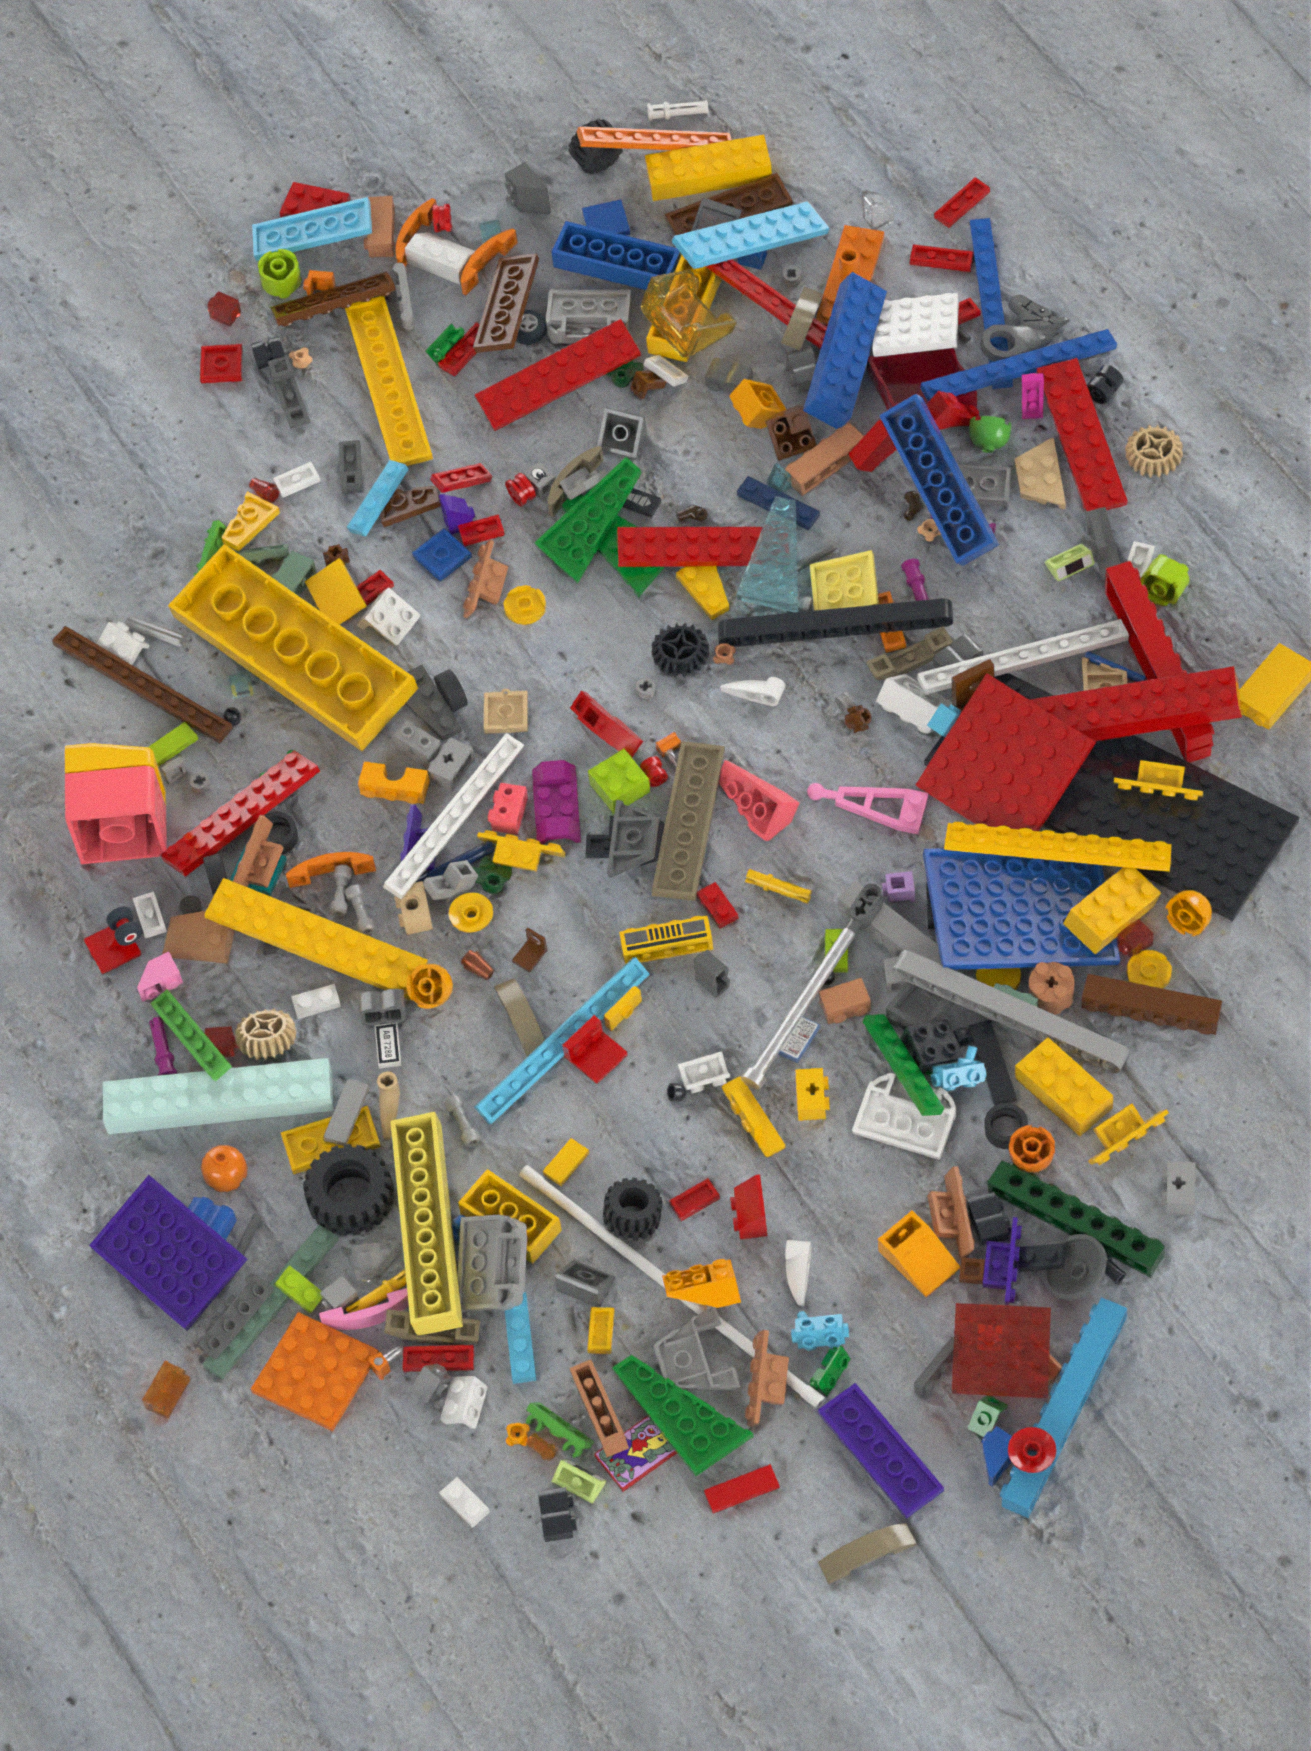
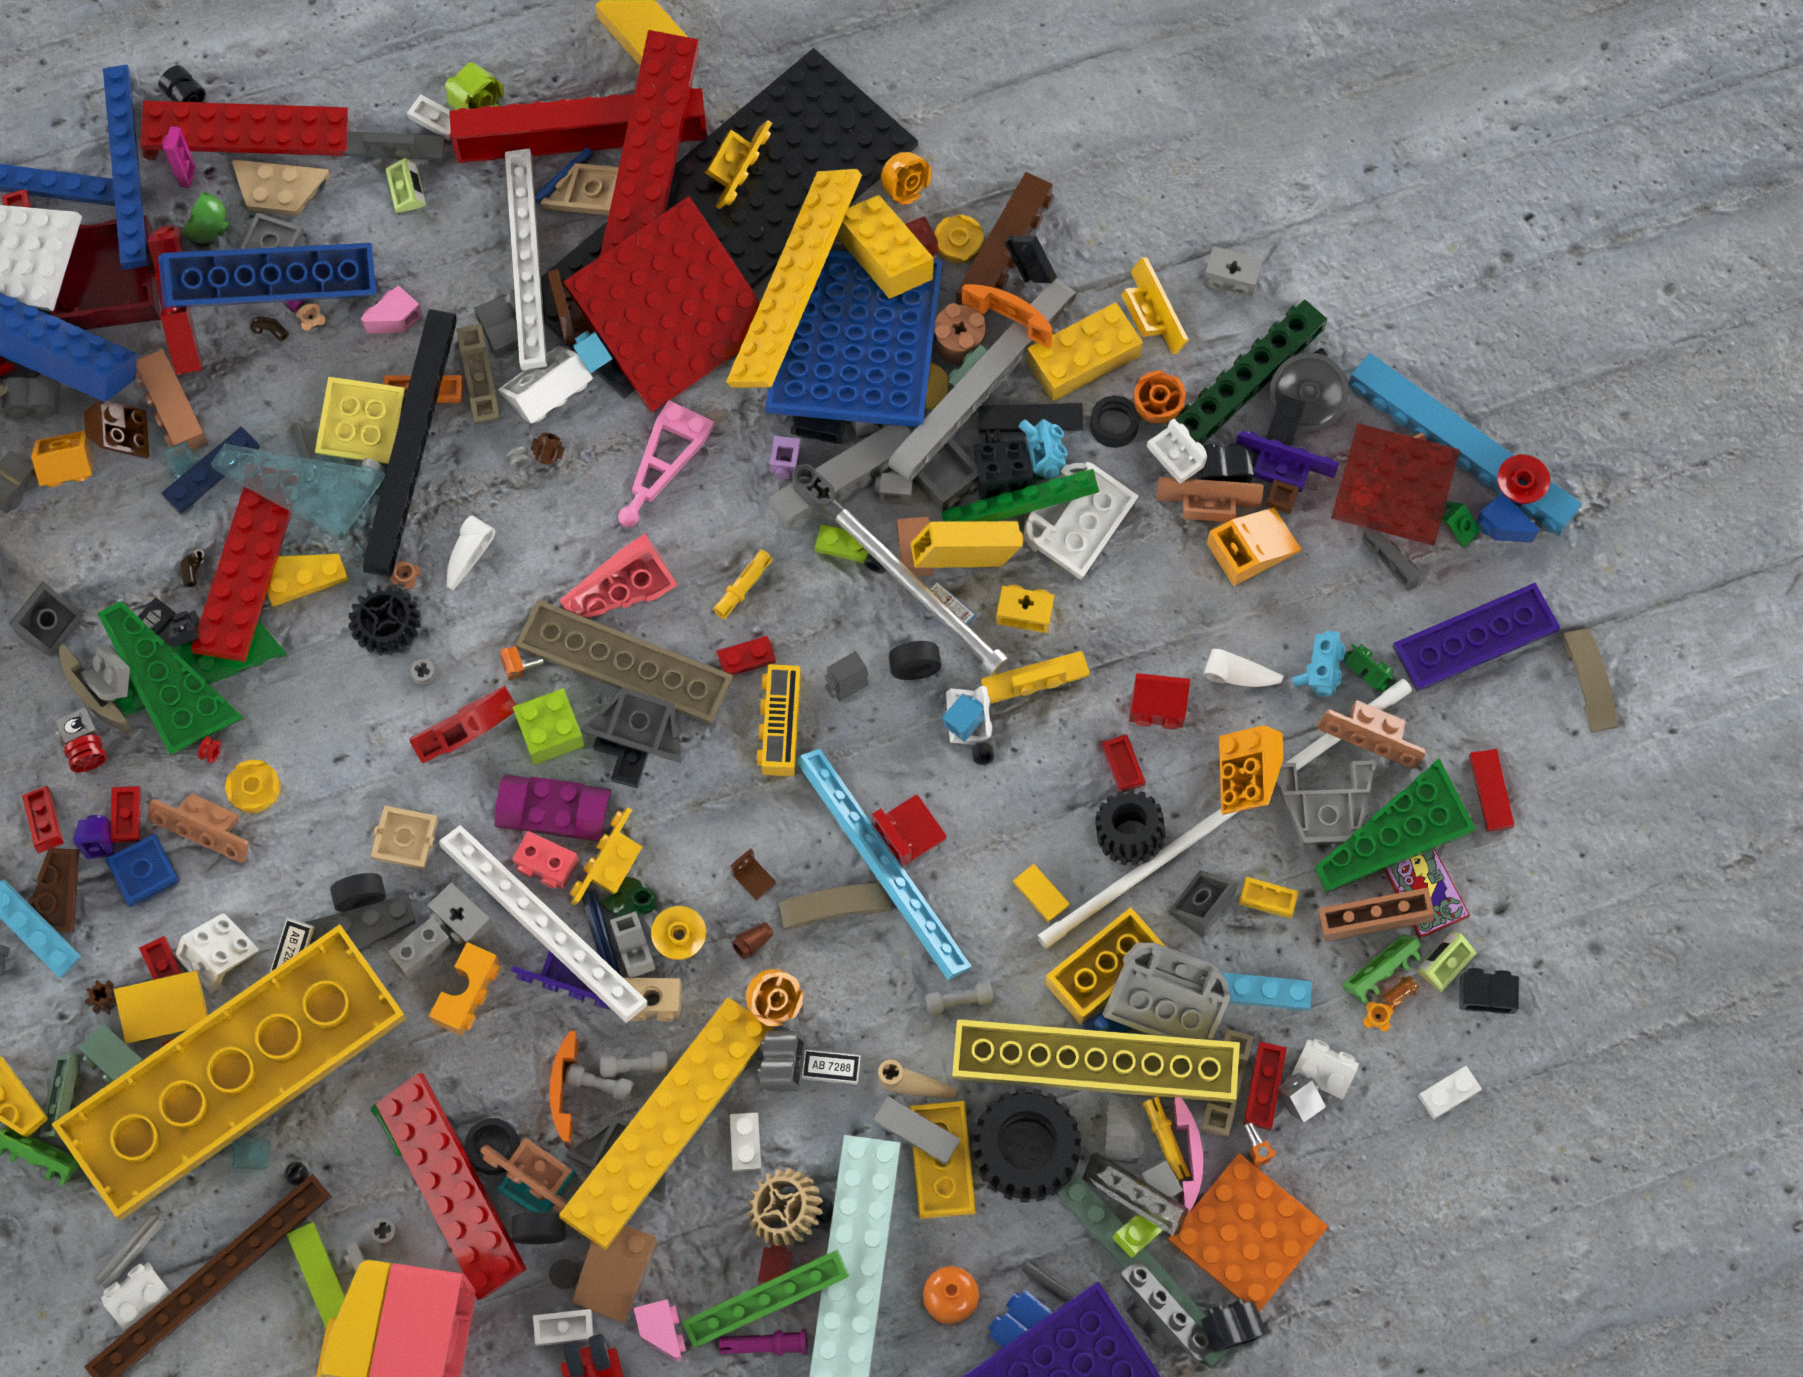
camera: 85 degrees left, 10 degrees up
yellow plate [604,986,642,1031] -> none
red wheel [640,756,668,787] -> none
magenta pin [901,558,929,601] -> none
dark grey animal [980,294,1070,362] -> none
tan gear [1125,424,1183,478] -> none
none -> black plate [169,611,199,648]
none -> red bush [198,736,221,763]
none -> tile [270,918,315,972]
none -> bright pink slope [360,285,423,333]
none -> black tyre [889,641,942,680]
none -> yellow brick [910,521,1023,568]
none -> dark azure brick [942,694,985,742]
none -> orange slope [962,284,1053,348]
none -> black plate [1004,235,1057,283]
none -> clear smoke plate [1082,1152,1189,1236]
none -> white bracket [1146,419,1207,484]
none -> black brick [1201,1299,1268,1353]

